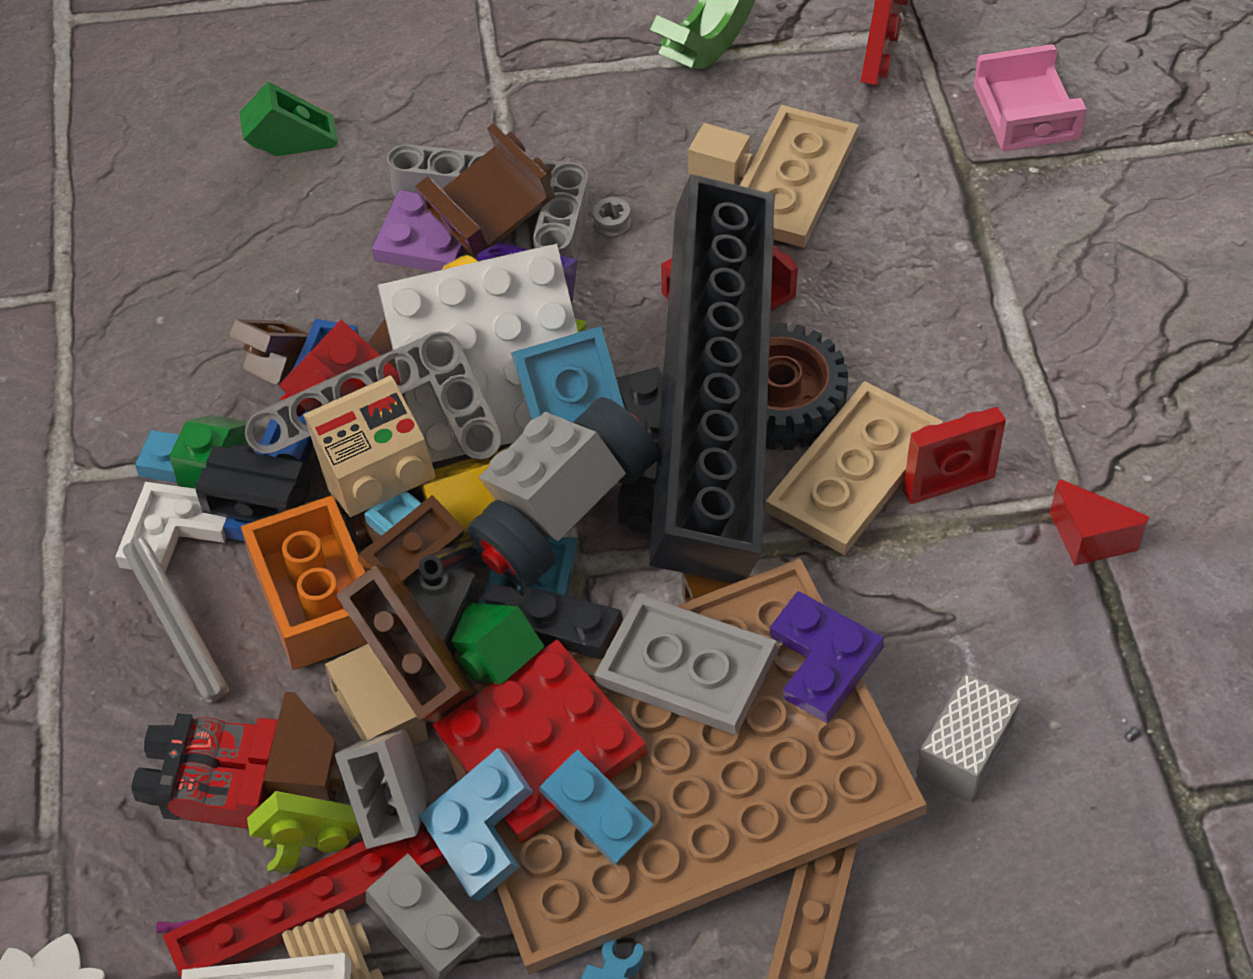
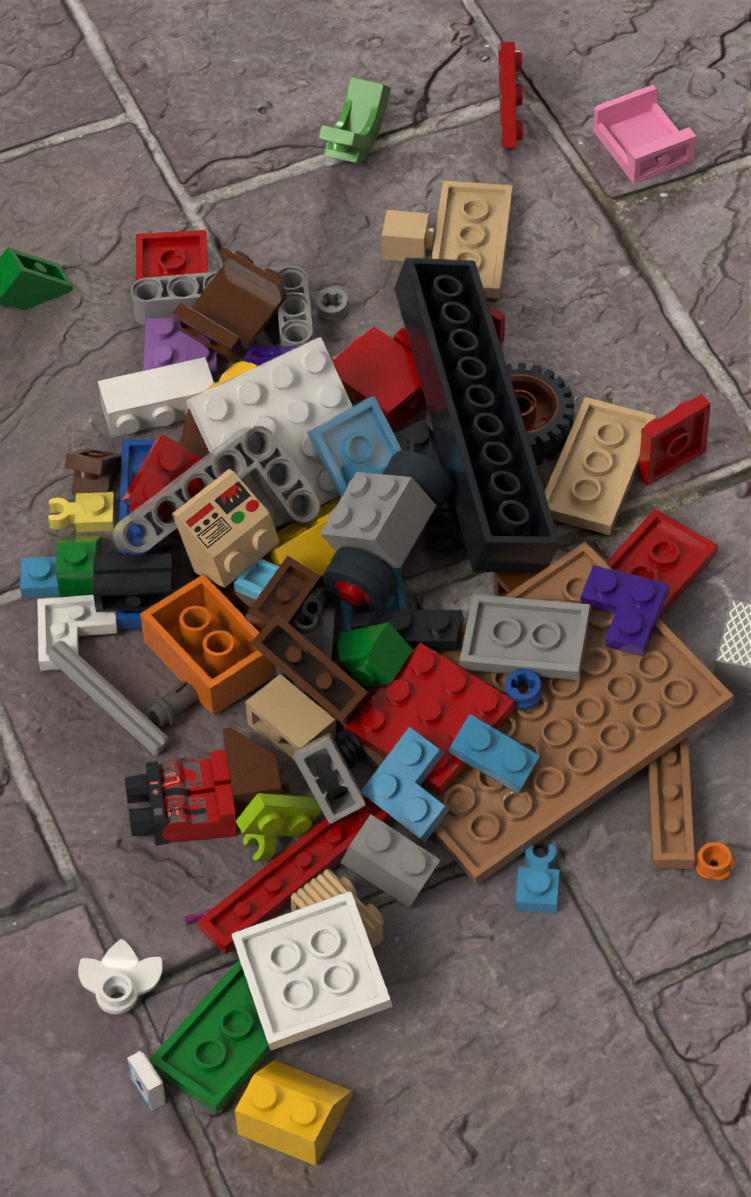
camera: 15 degrees left, 0 degrees up
none -> light yellow plate [48,492,115,532]
none -> white brick [98,357,214,437]
none -> red plate [136,230,208,281]
none -> dark grey pin [147,681,198,728]
none -> red panel [331,327,426,433]
none -> black bush [334,729,366,770]
none -> blue bush [505,669,542,710]
none -> red plate [606,509,718,619]

